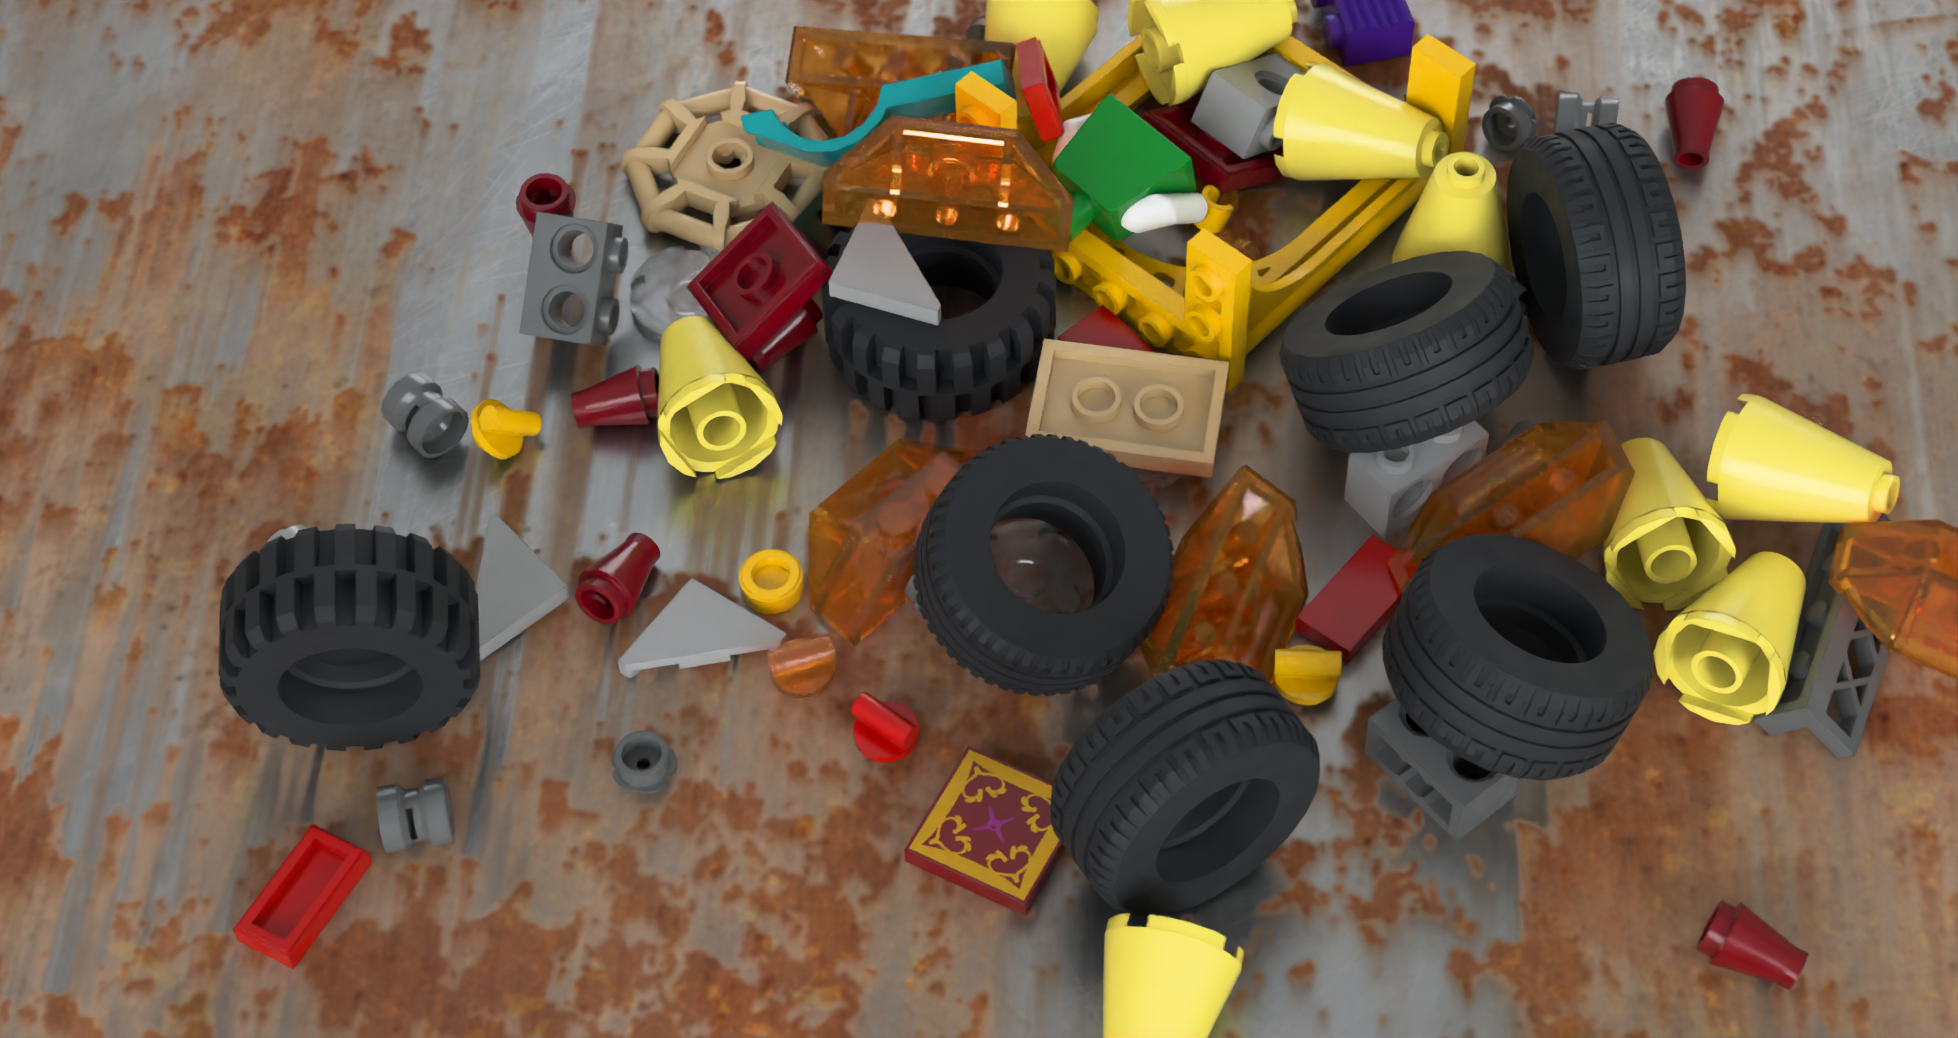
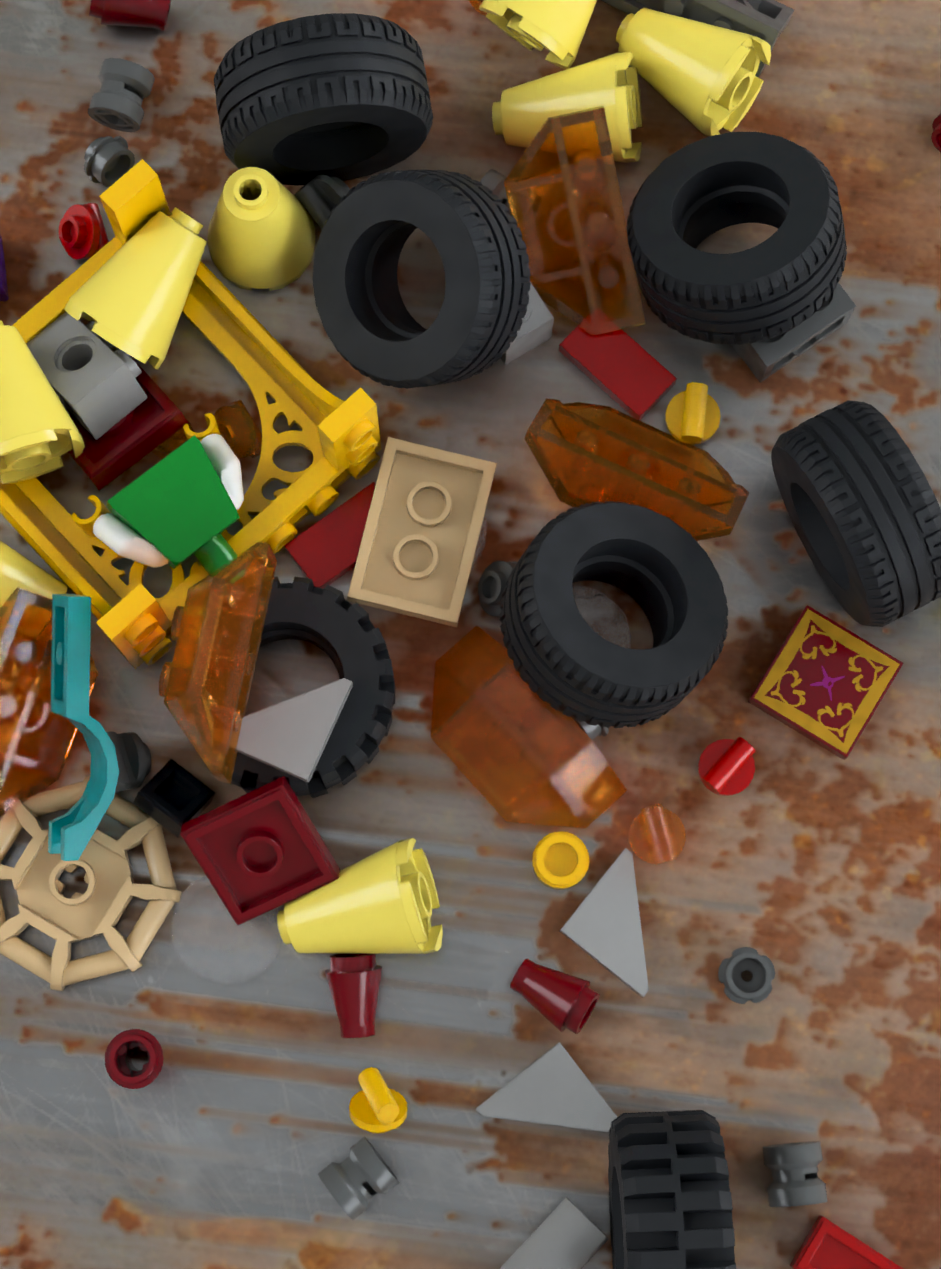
camera: 90 degrees left, 25 degrees up
dark grey brick [519,212,628,346] -> none
red tile [1017,37,1064,142] -> none

